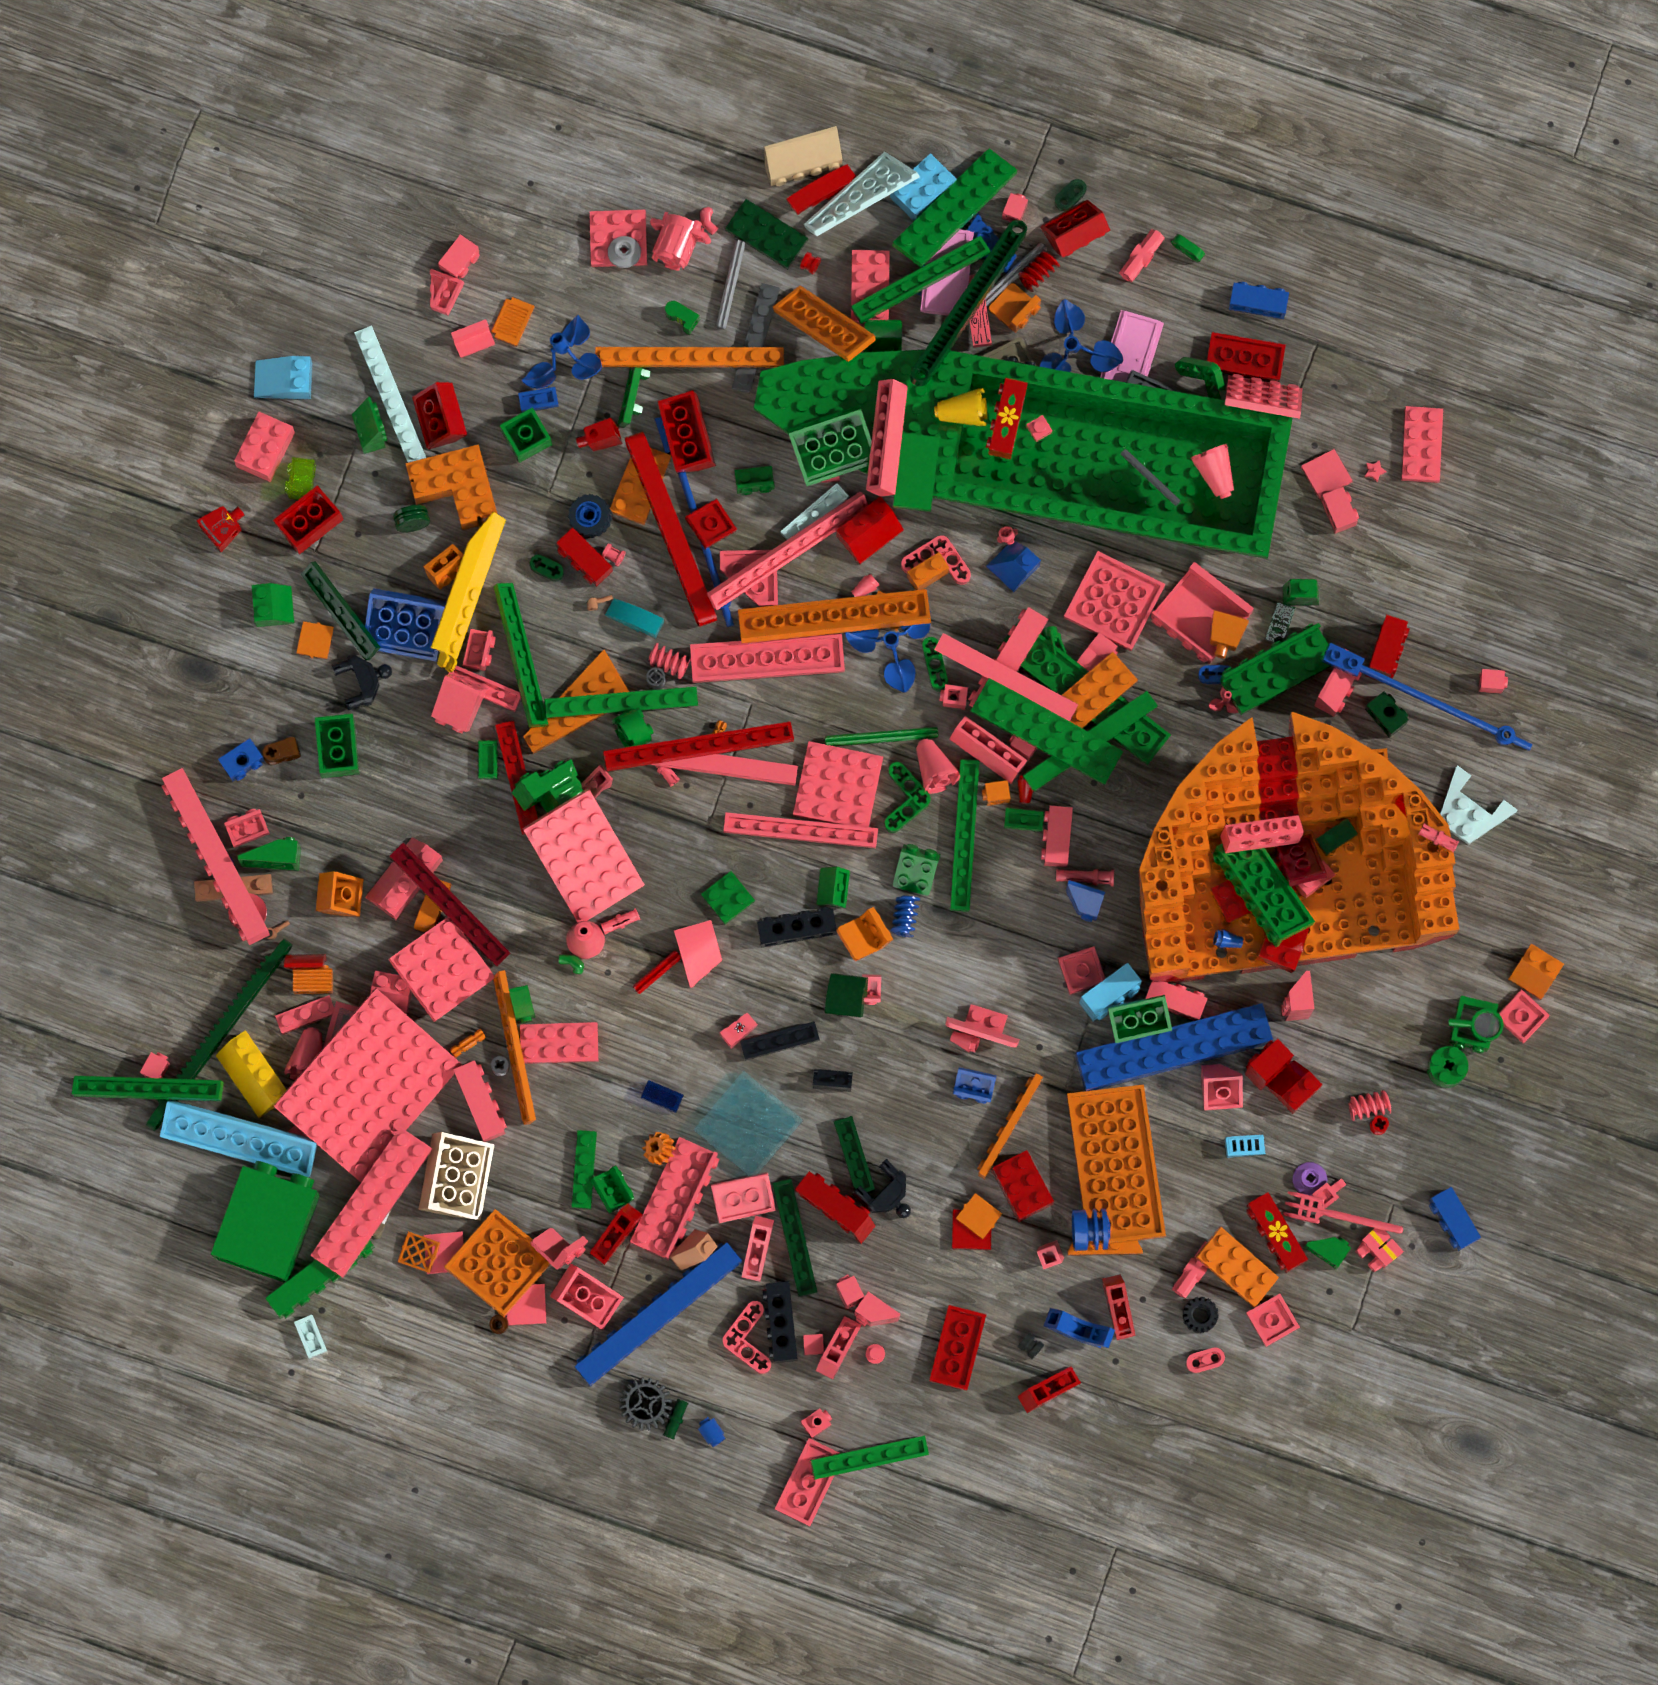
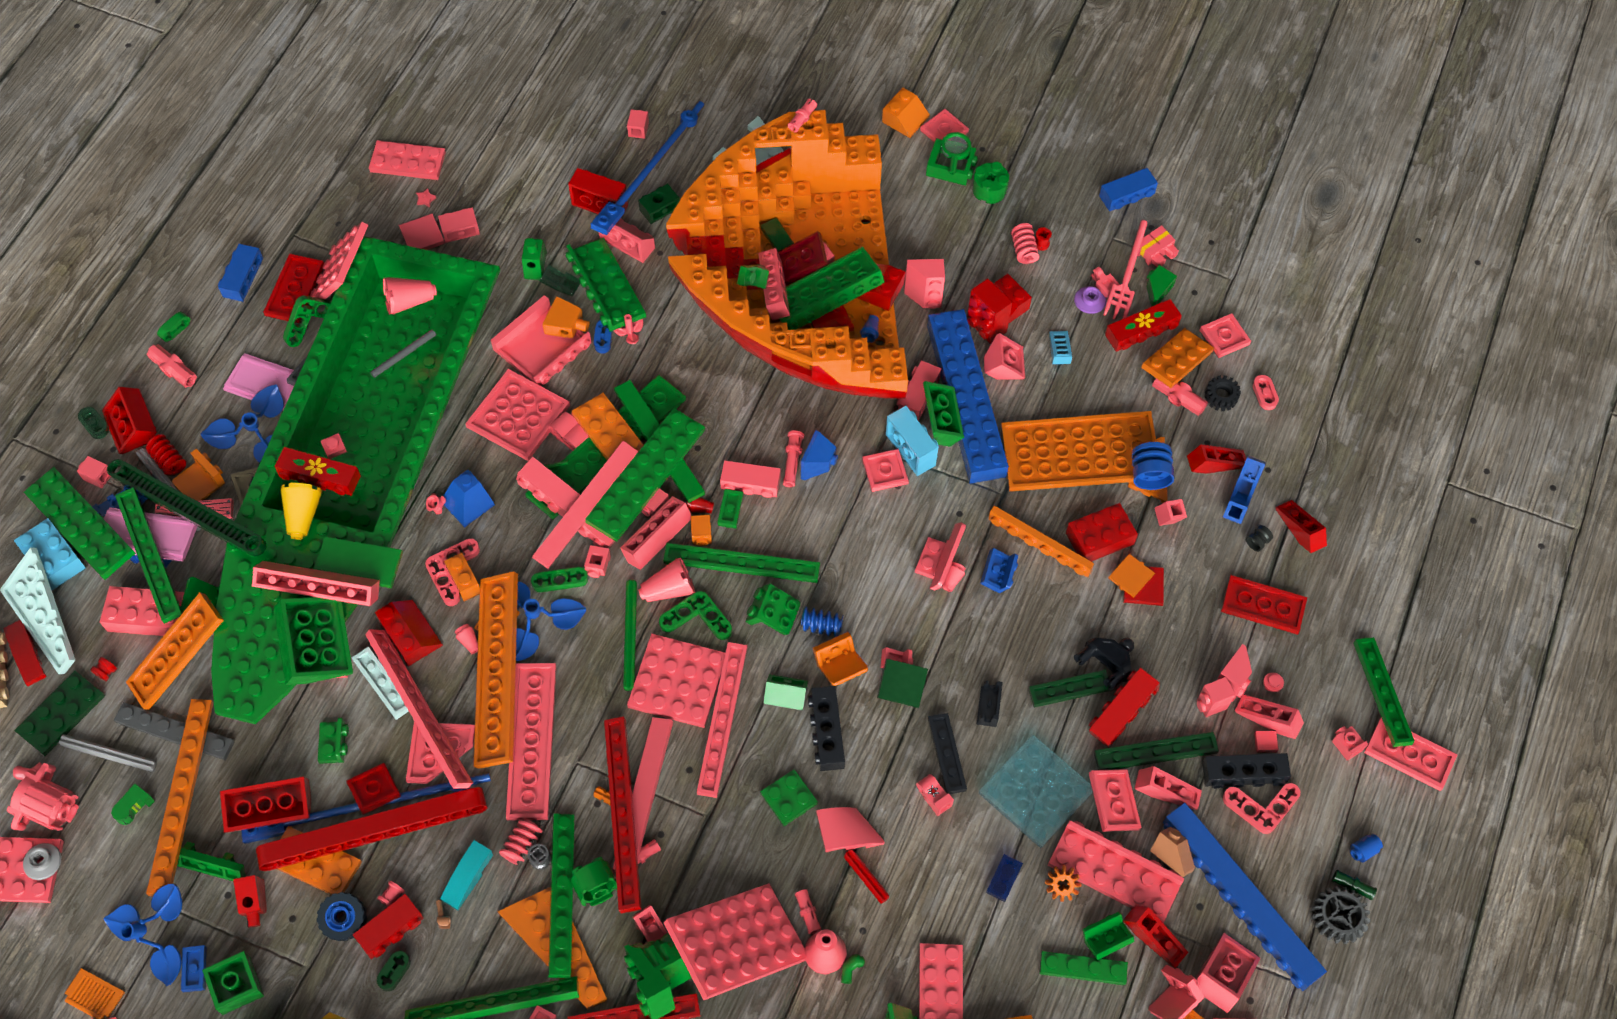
camera: 85 degrees left, 15 degrees down
none -> green slope [737,264,769,289]

